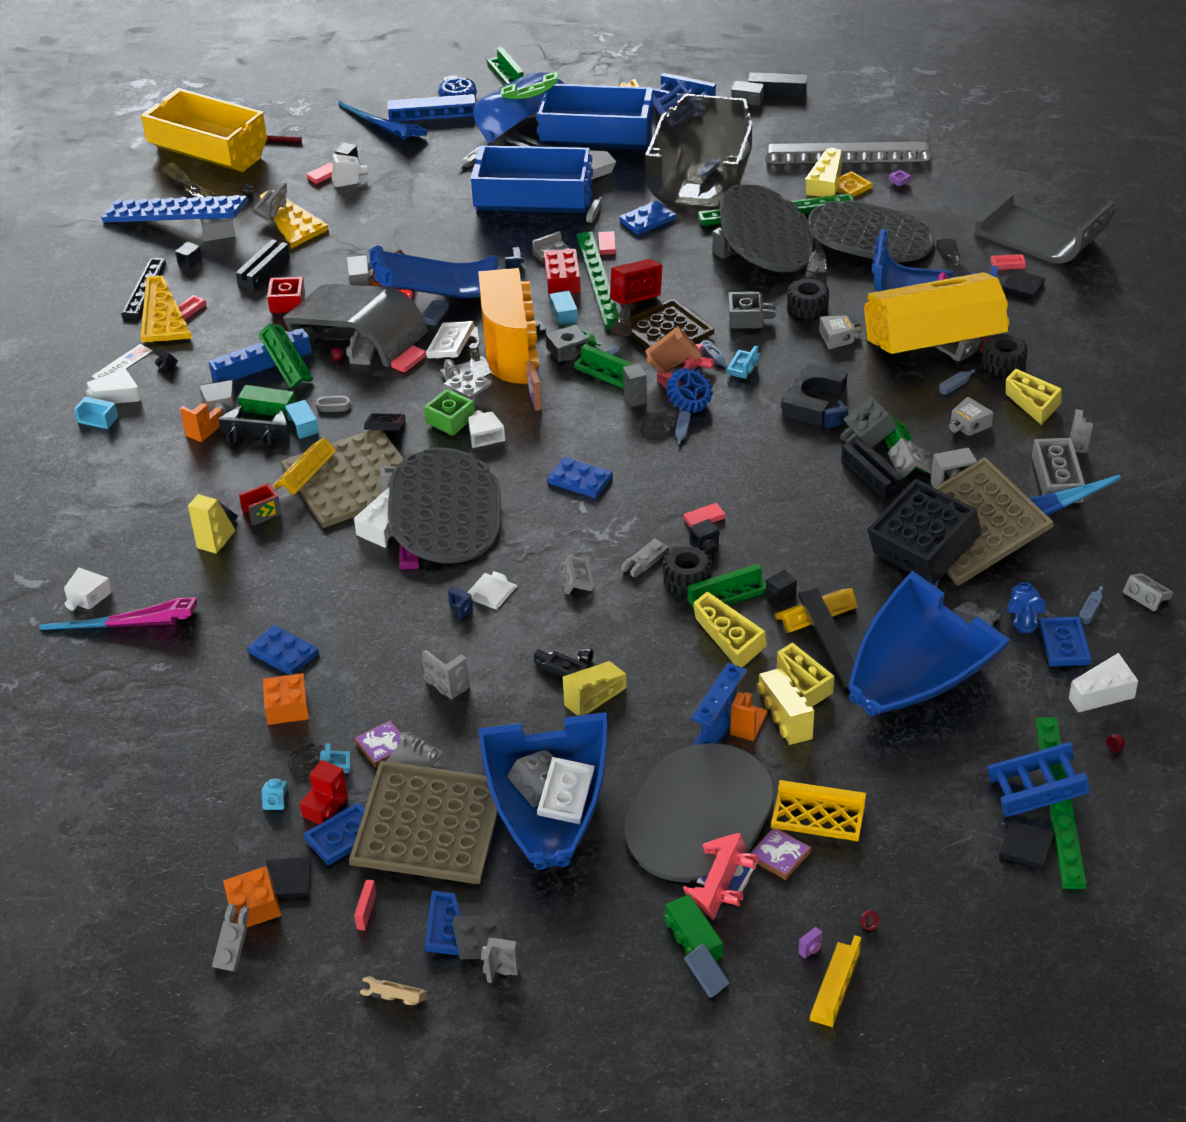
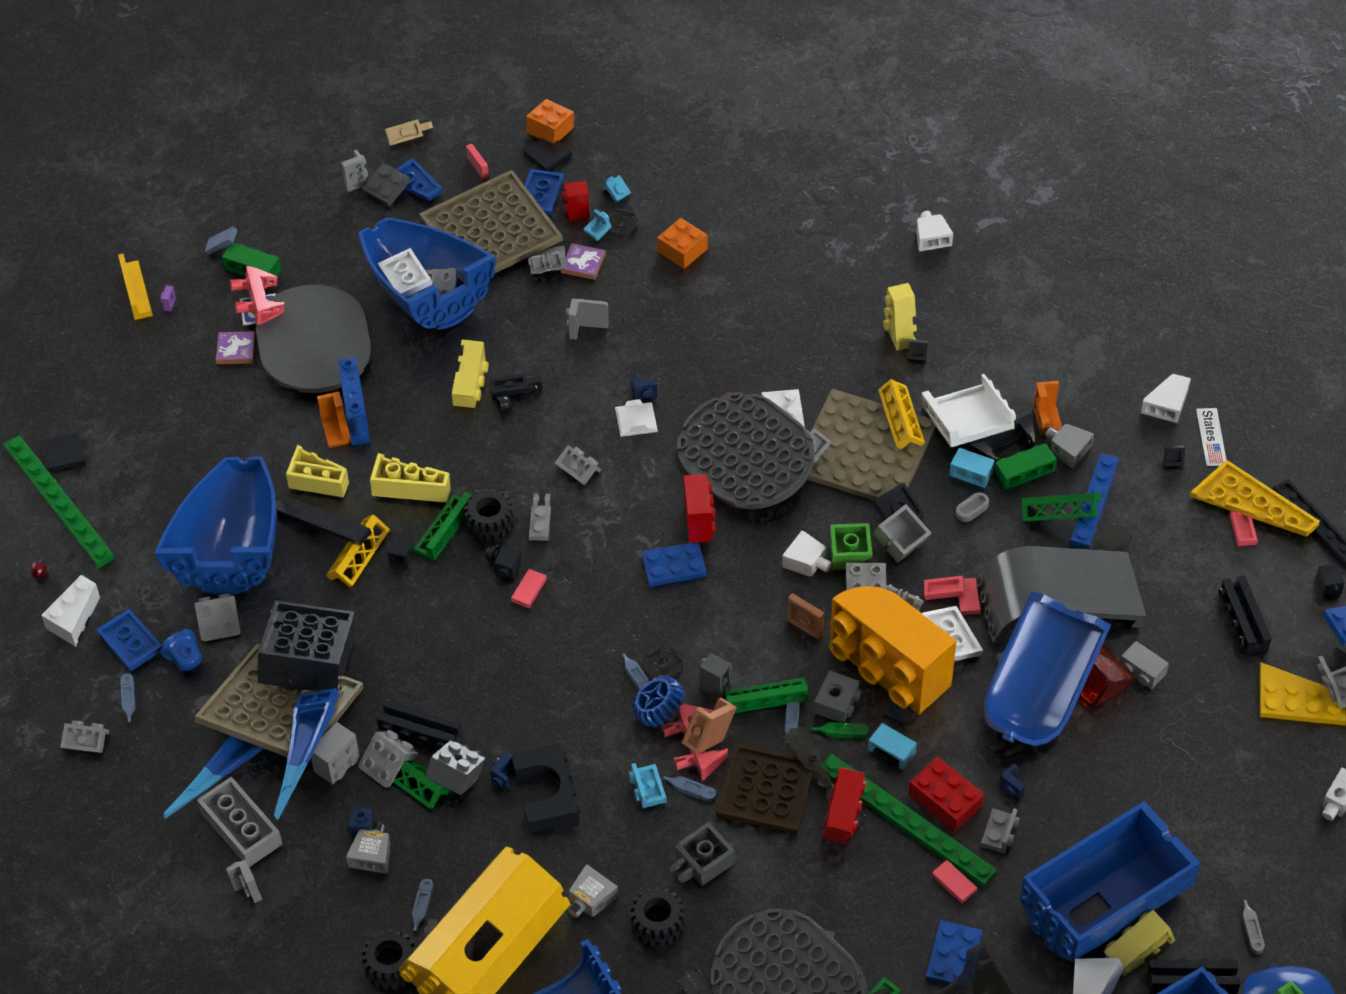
camera: 140 degrees right, 10 degrees up
dark pink plate [39,597,198,630] -> none
medium azure panel [74,397,118,429] -> none
light grey hinge [212,904,249,972] -> none
piece [239,483,281,525] -> none
blue plate [247,624,319,675] -> none
red brick [267,277,305,314] -> none
light grey piece [586,196,602,223] -> none
light yellow wedge [757,668,814,745] -> none
yellow fence [771,780,866,841] -> none
dark red hinge [861,910,879,930] -> none
blue fence [987,742,1090,818] -> none
light yellow wedge [1006,369,1062,425] -> none
none -> blue plate [274,688,339,820]
none -> dark blue bracket [347,808,372,839]
none -> red brick [684,474,716,543]
none -> light grey piece [872,504,931,563]
none -> white panel [922,374,1016,447]
none -> coral tile [924,576,965,600]

